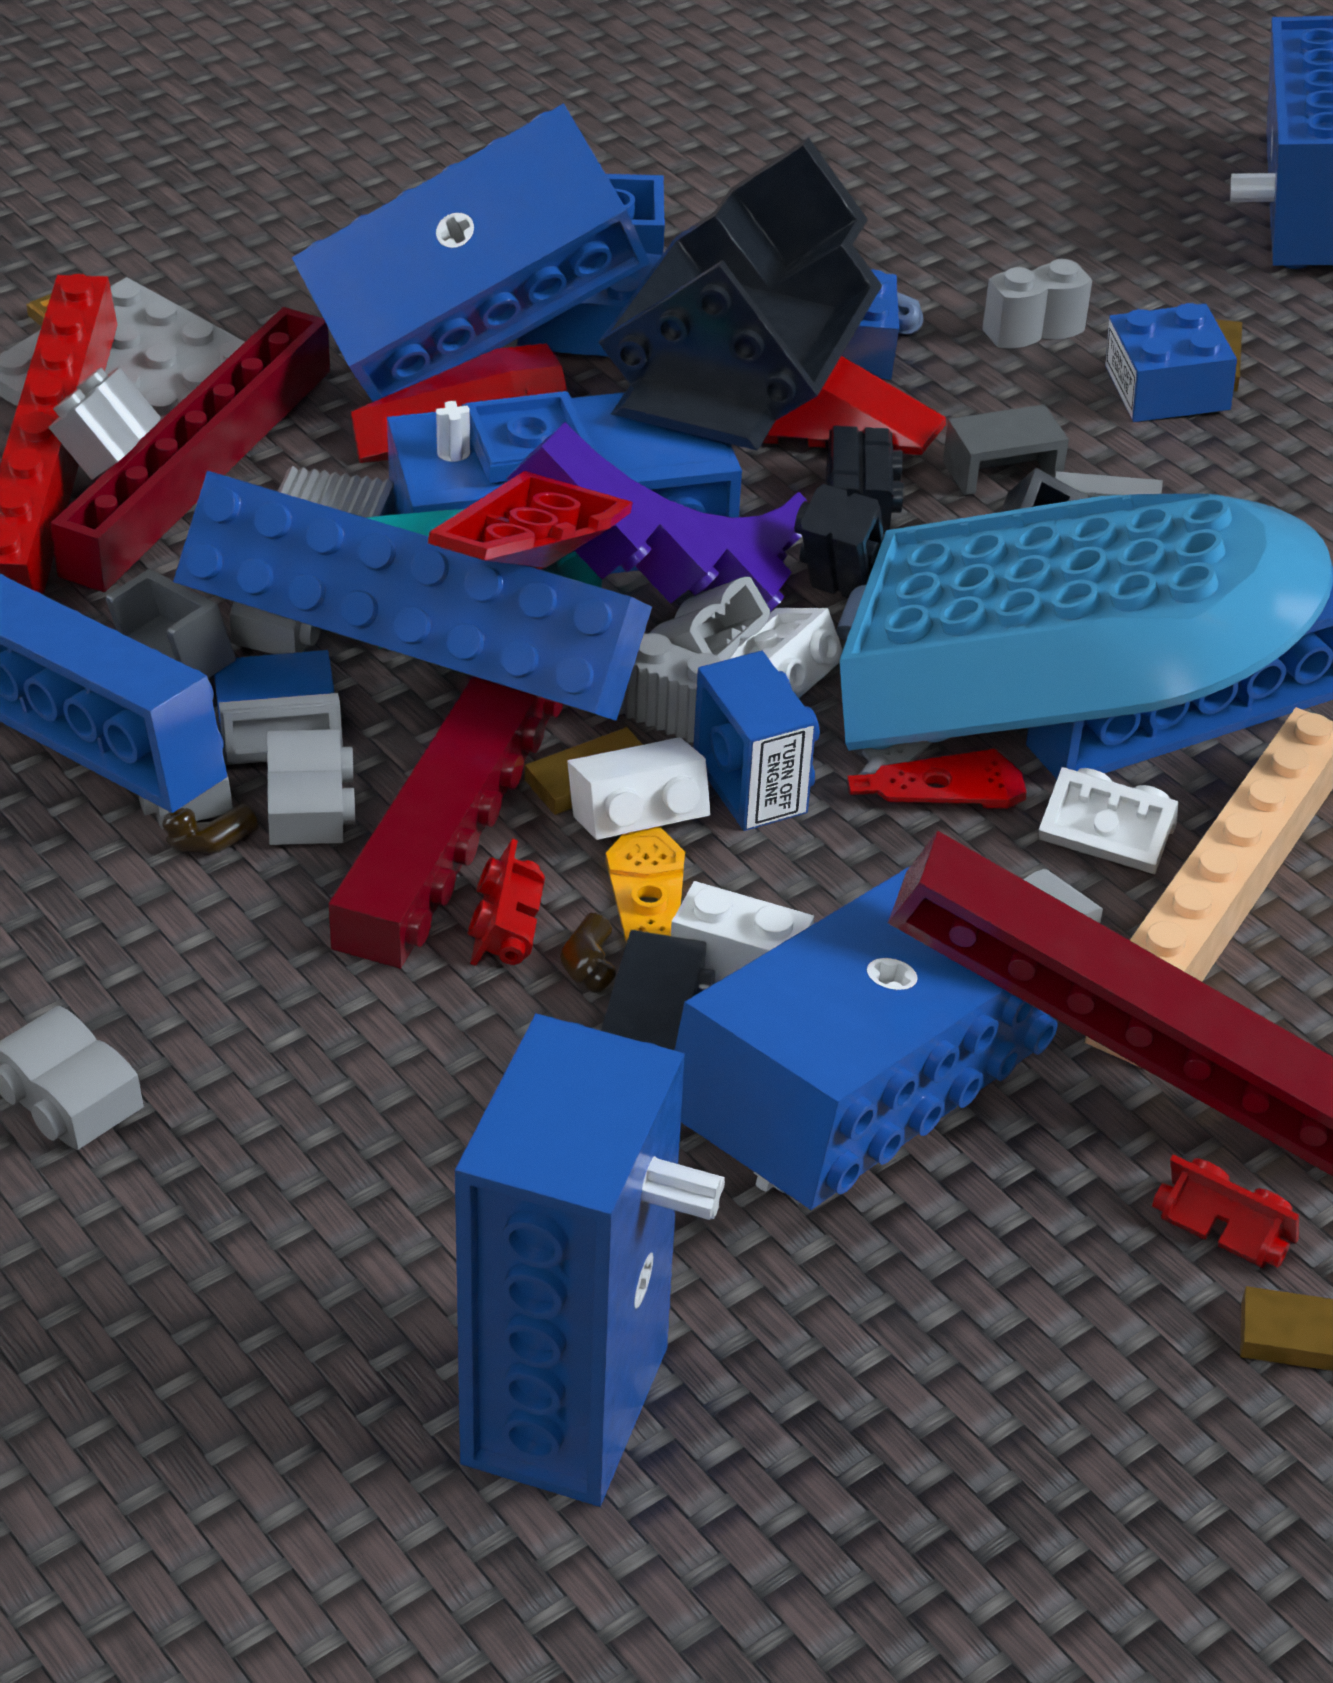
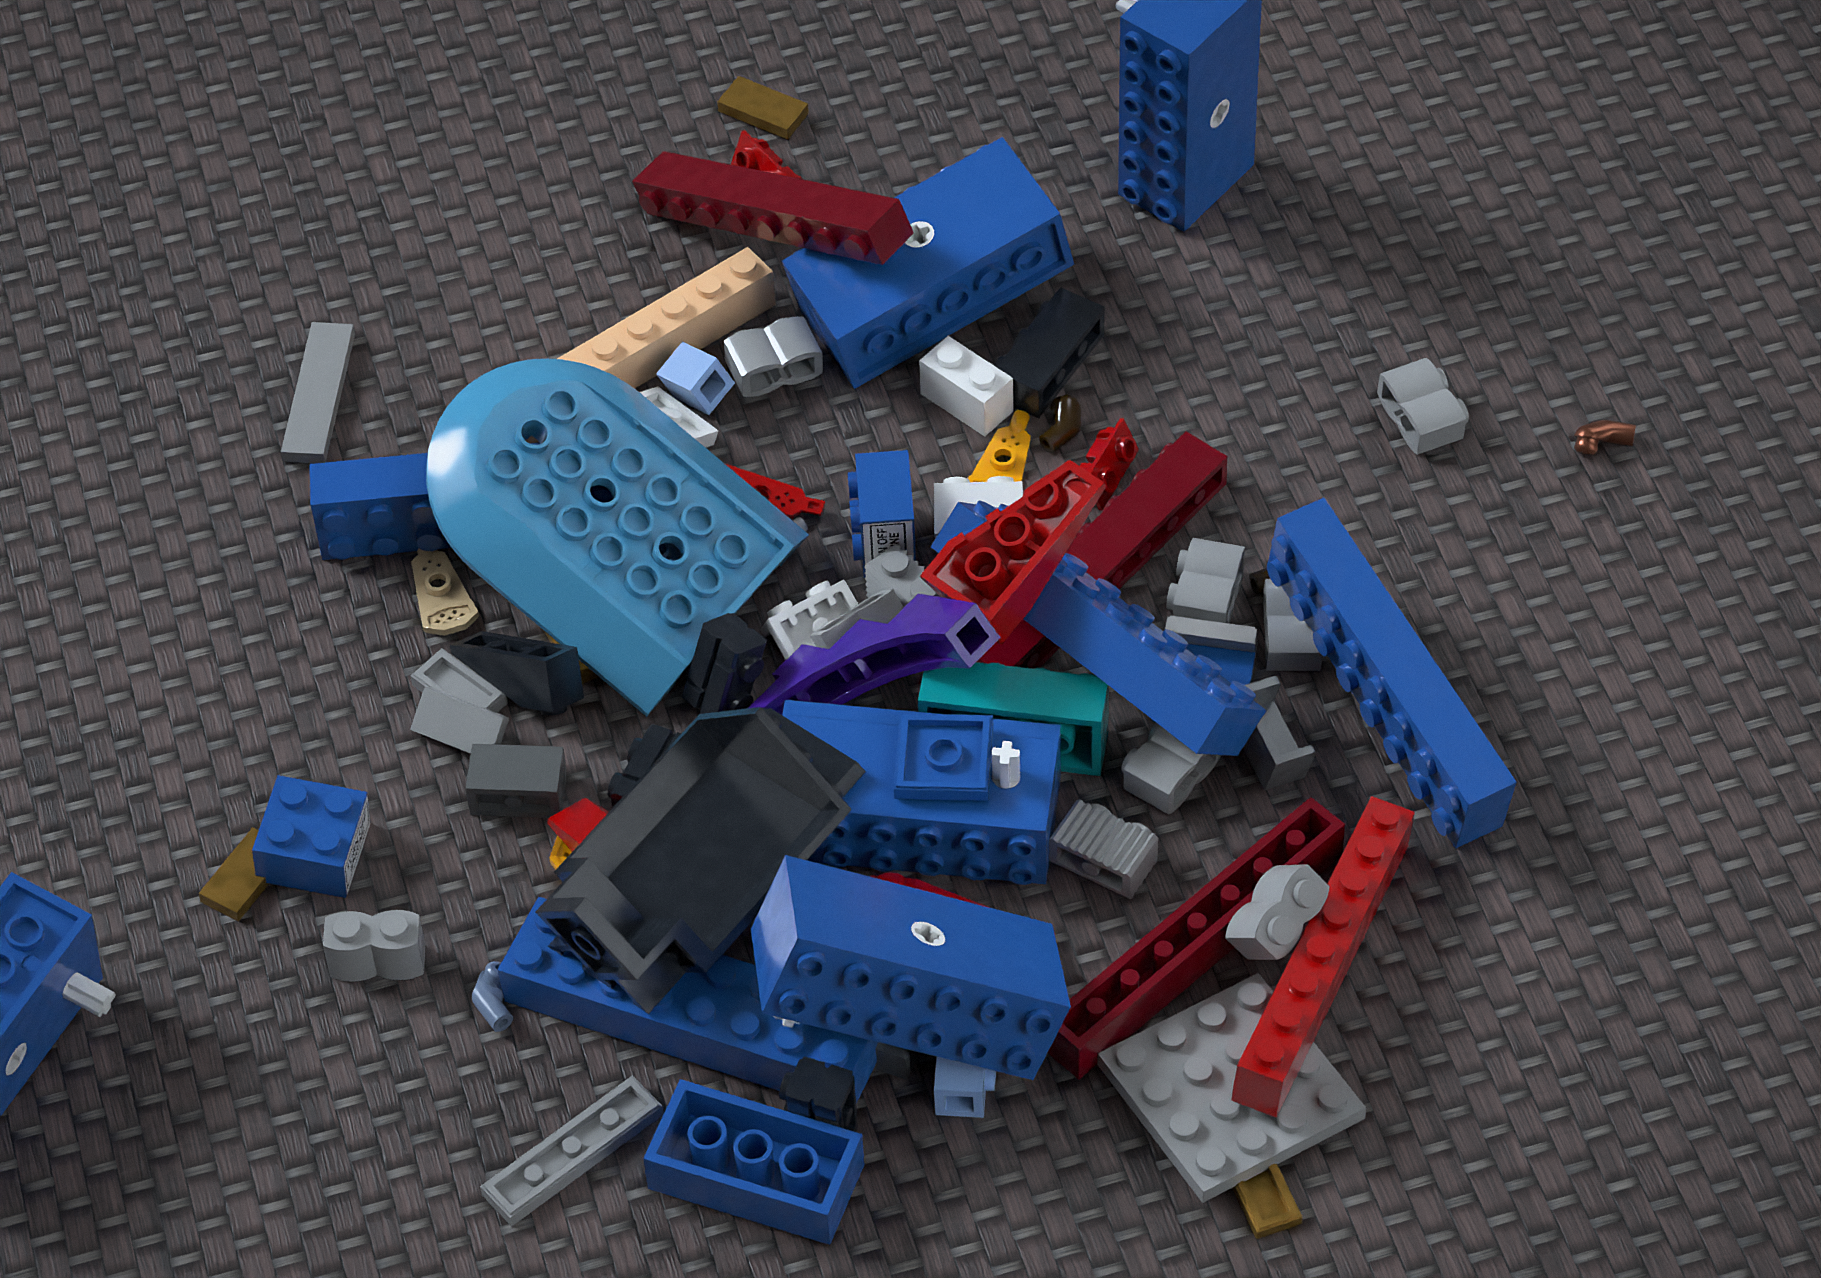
camera: 155 degrees left, 10 degrees up
none -> light blue brick [656,342,735,415]

